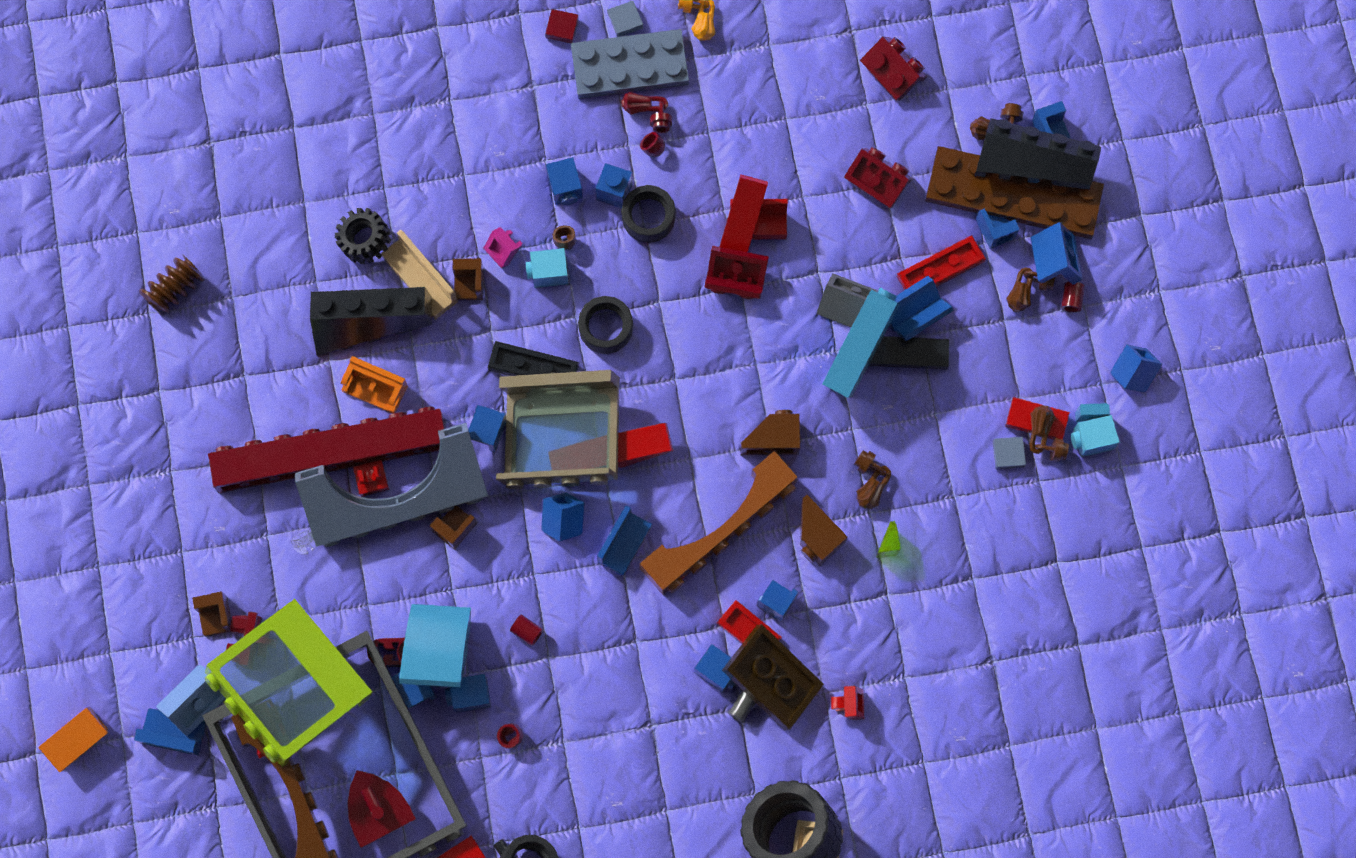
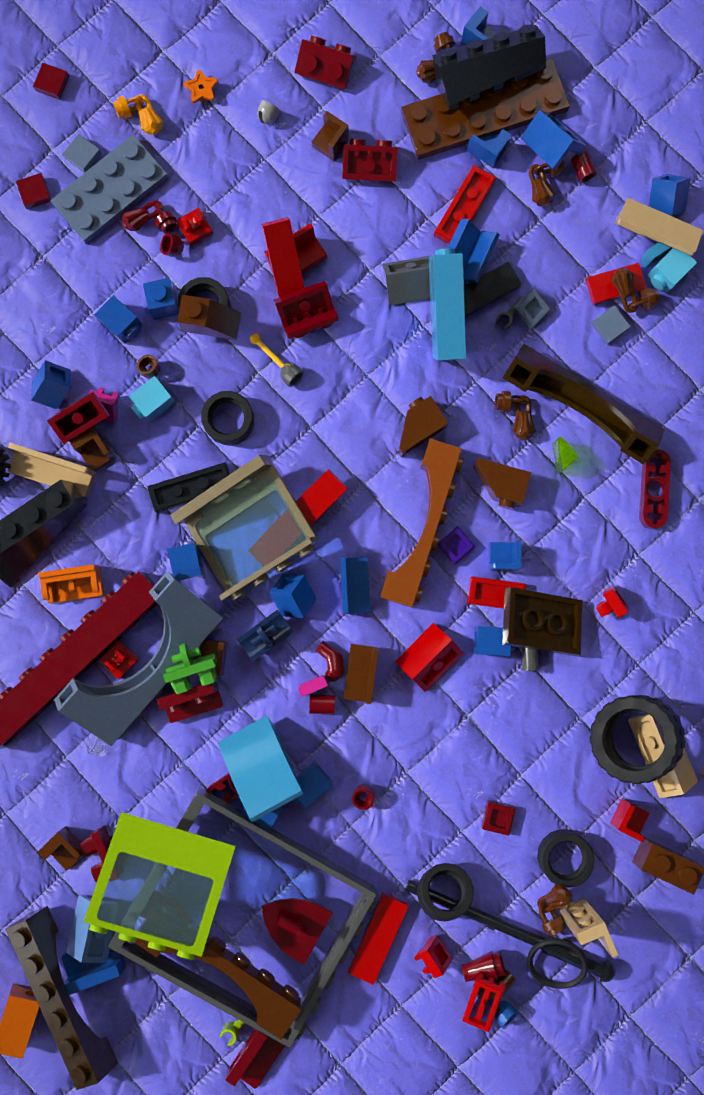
camera: 30 degrees left, 10 degrees up
none -> dark brown arch [5,906,118,1090]
none -> blue panel [31,360,71,409]
none -> dark red slope [47,391,110,444]
none -> dark red bracket [157,682,223,723]
none -> bright green hips [163,643,217,694]
none -> red tile [176,207,213,247]
none -> reddish brown slope [177,295,241,340]
none -> orange plate [184,69,218,103]
none -> dark blue hips [236,610,294,662]
none -> hinge [250,334,304,387]
none -> light grey hinge [257,100,280,125]
none -> dark pink tile [298,675,329,697]
none -> reddish brown panel [312,111,349,162]
none -> dark red arm [315,640,345,682]
none -> reddish brown panel [343,644,379,704]
none -> red panel [395,623,464,692]
none -> dark purple tile [437,526,476,565]
none -> dark red tile [481,800,516,836]
none -> dark grey hand [496,296,523,330]
none -> dark brown arch [502,344,664,465]
none -> sand blue tile [513,289,551,328]
none -> tan panel [615,198,703,256]
none -> dark red beam [639,449,671,529]

